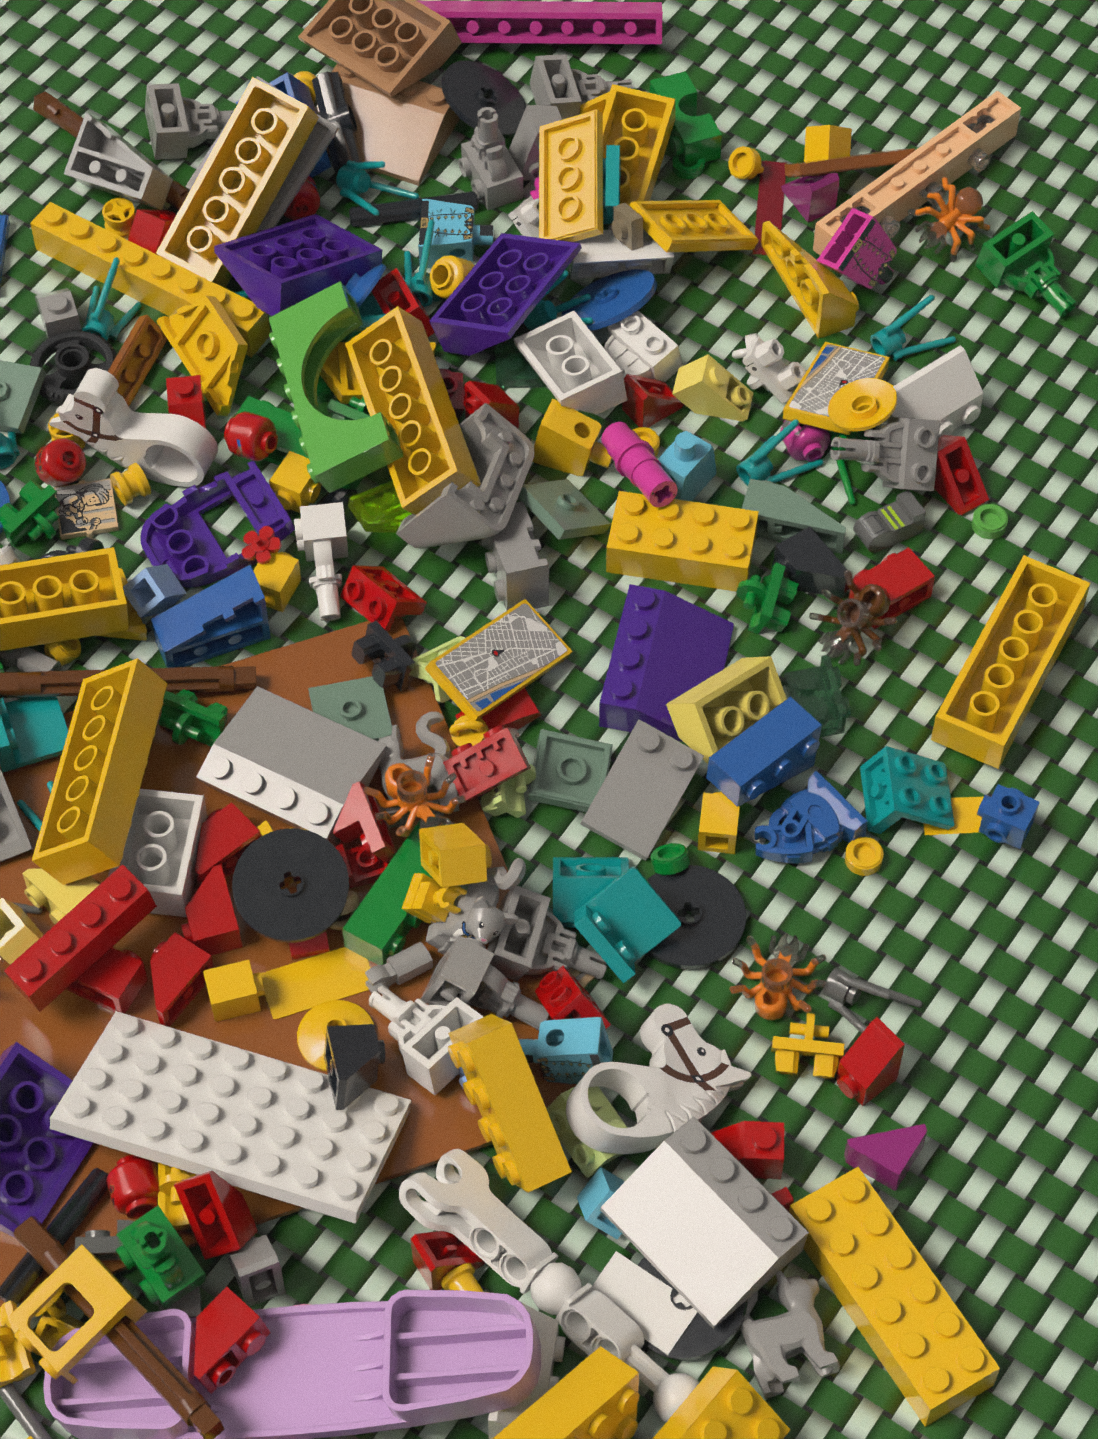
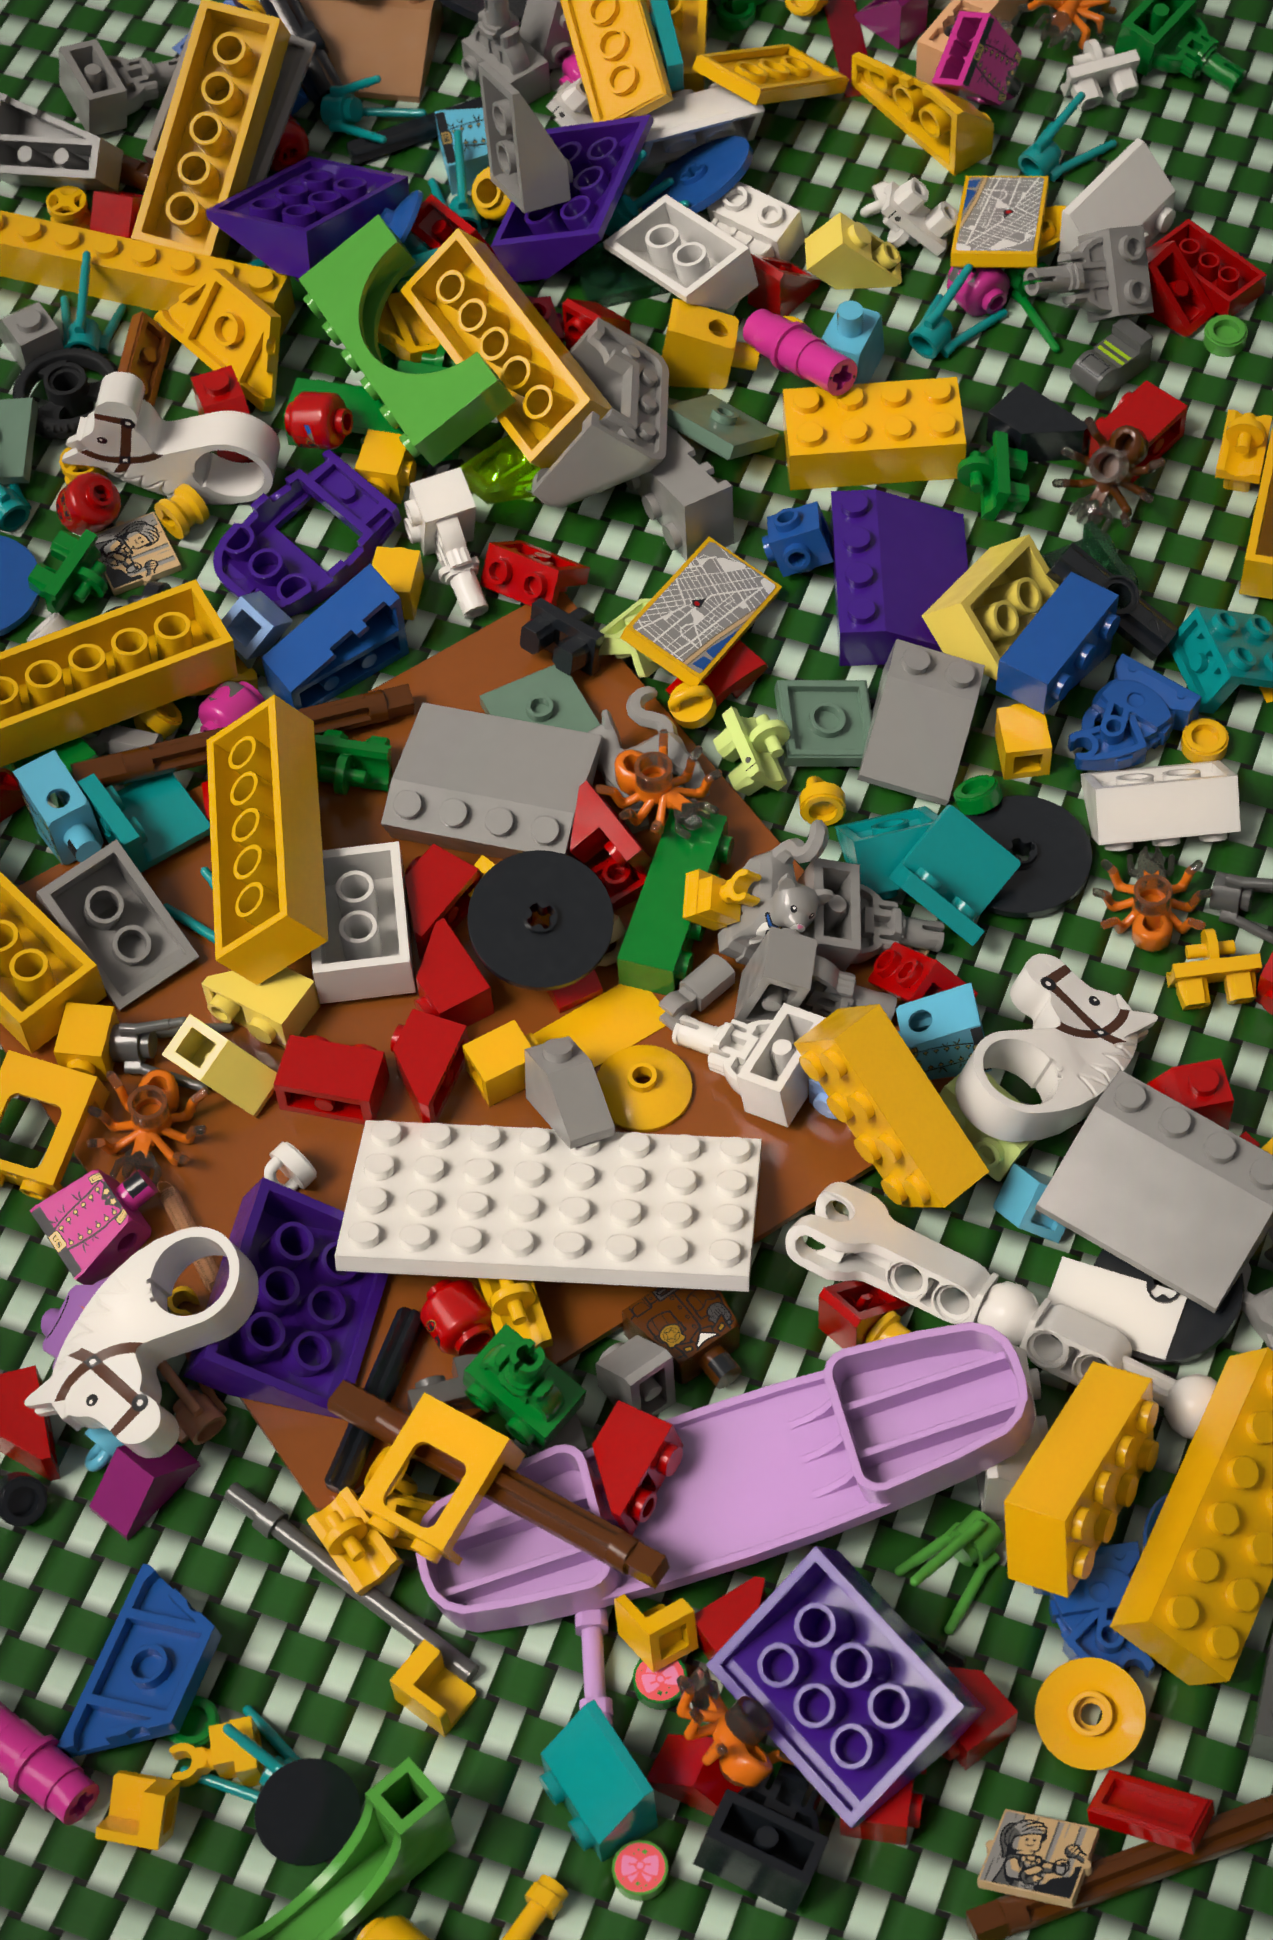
camera: 10 degrees left, 0 degrees up
red brick [4,864,157,1012] -> none
red slope [174,1171,258,1260] -> none
red plant [242,526,282,564] -> none
black slope [324,1024,385,1110] -> none
yellow brick [419,823,492,888] -> none
bracket [443,725,531,803] -> none
dark tan plate [612,203,643,250] -> none
sand green slope [742,479,846,554] -> none
yellow dish [828,378,897,431] -> none
none -> dark pink head [198,681,265,732]
none -> white tile [264,1142,317,1191]
none -> light grey slope [478,61,573,213]
none -> light grey slope [524,1036,615,1149]
none -> reddish brown torso [622,1287,742,1389]
none -> blue brick [762,501,834,577]
none -> yellow tile [799,776,846,826]
none -> black piece [1046,542,1179,661]
none -> white hips [1060,39,1140,111]
none -> white slope [1081,760,1241,851]
none -> red piece [1152,219,1267,316]
none -> yellow hips [1215,409,1272,492]

